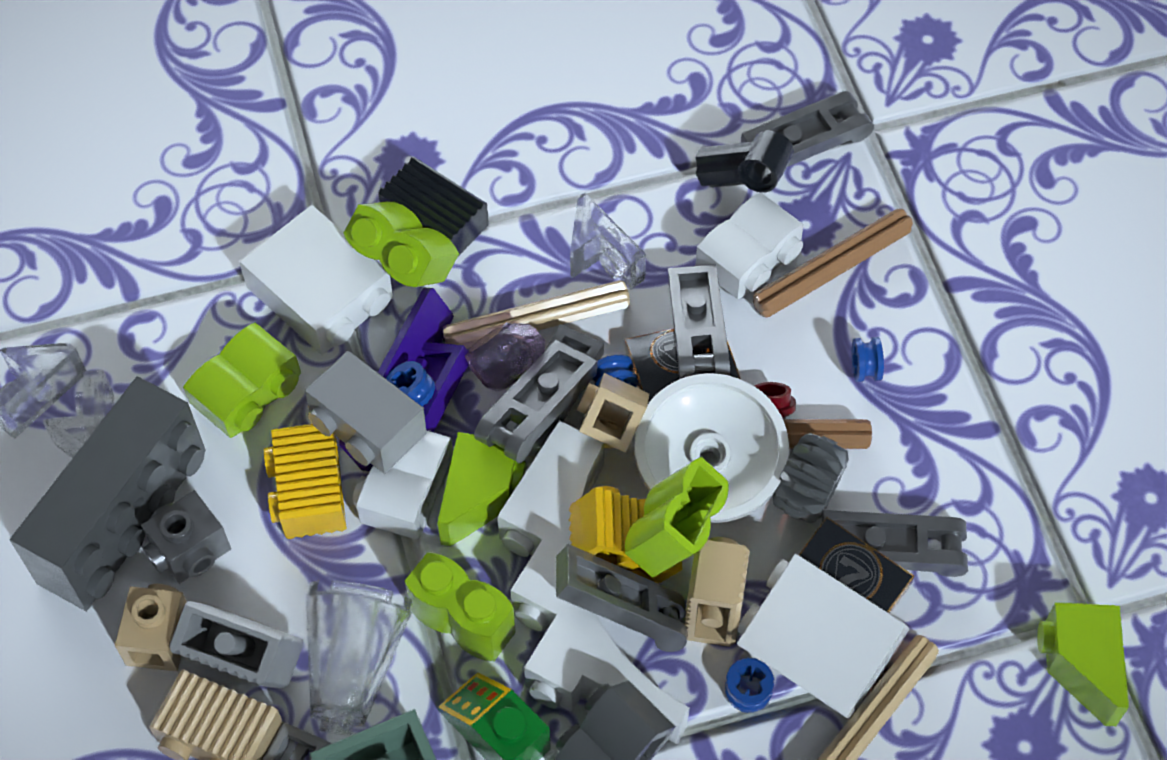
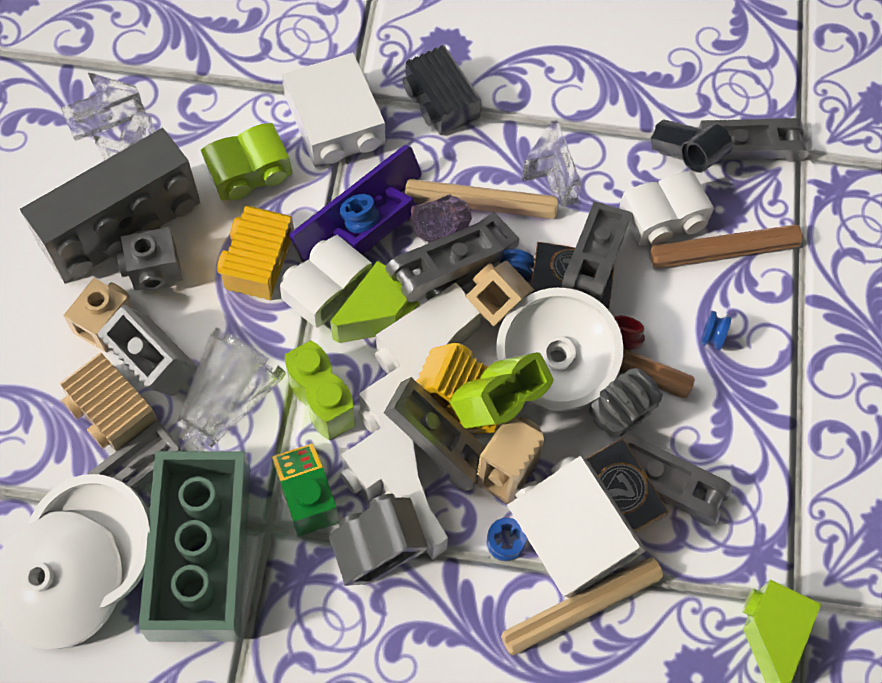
camera: 20 degrees right, 5 degrees up
light grey brick [305,350,427,474] -> none
lime brick [343,201,459,287] -> none

